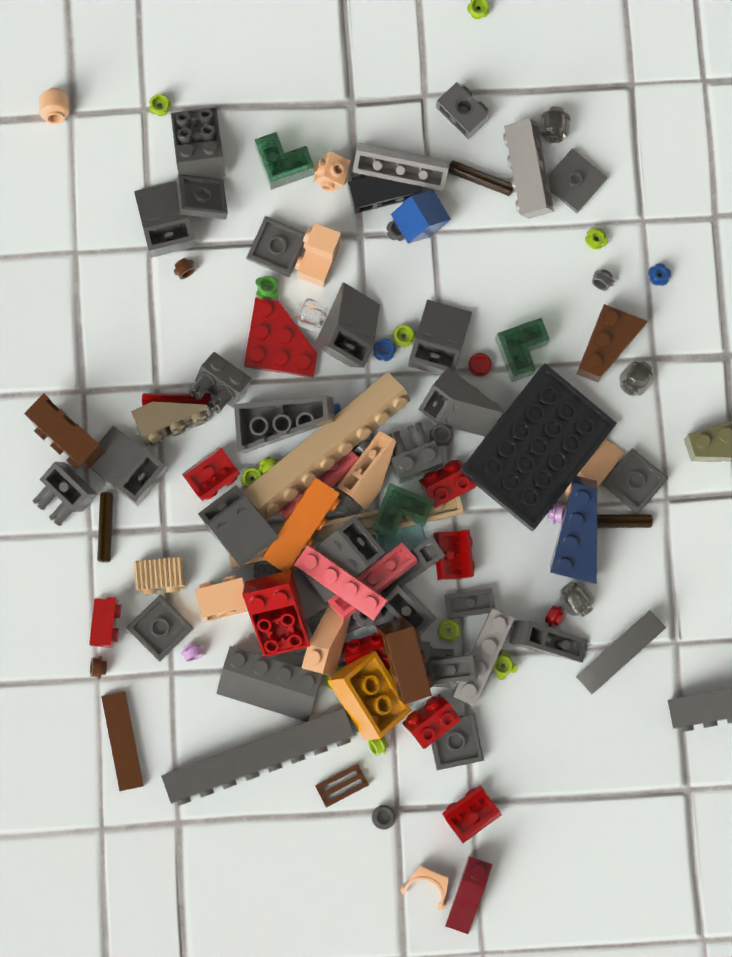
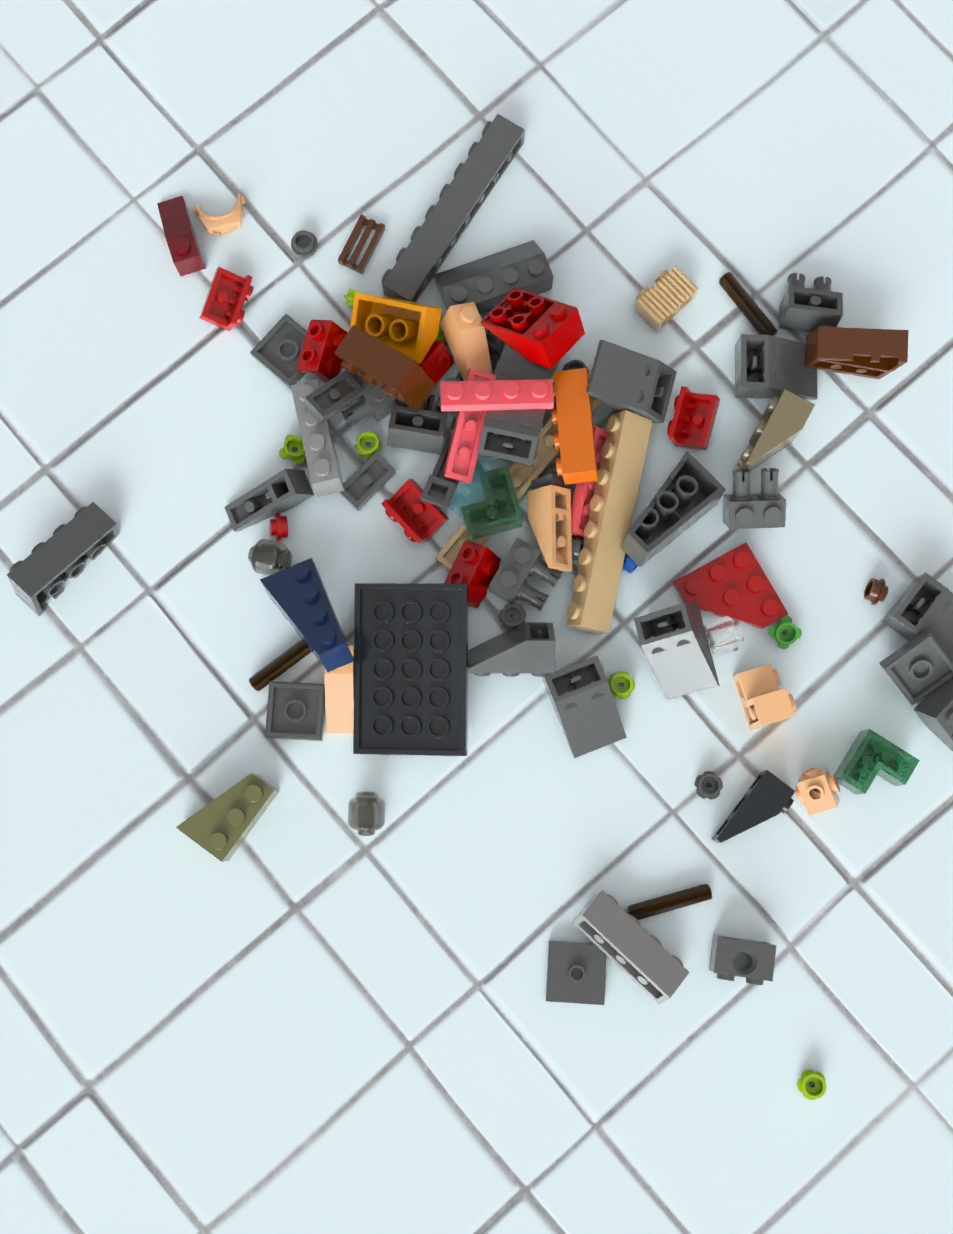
camera: 150 degrees right, 0 degrees up
red bracket [89,597,122,648] -> none
reddish brown plate [90,656,107,680] -> none
reddish brown tile [101,691,144,792] -> none
dark grey plate [126,594,194,662] -> none
red axle [141,393,212,406] -> none
lavender plate [181,642,204,662] -> none
light nougat brick [195,575,248,622] -> none
lime plate [241,468,263,488] -> none
dark grey plate [246,216,306,277] -> none
lime plate [259,457,278,475] -> none
light grey brick [352,143,450,191] -> none
blue plate [373,338,396,361] -> none
blue head [391,190,451,244] -> none
red plate [468,353,492,377] -> none
clear green brick [495,318,550,383] -> none
clear smoke head [540,107,570,143] -> none
lavender plate [548,501,566,524] -> none
reddish brown wedge [576,304,648,382] -> none
dark grey slope [576,610,666,694] -> none
lime plate [585,228,608,250] -> none
dark grey plate [592,269,614,291] -> none
blue plate [648,263,671,286] -> none

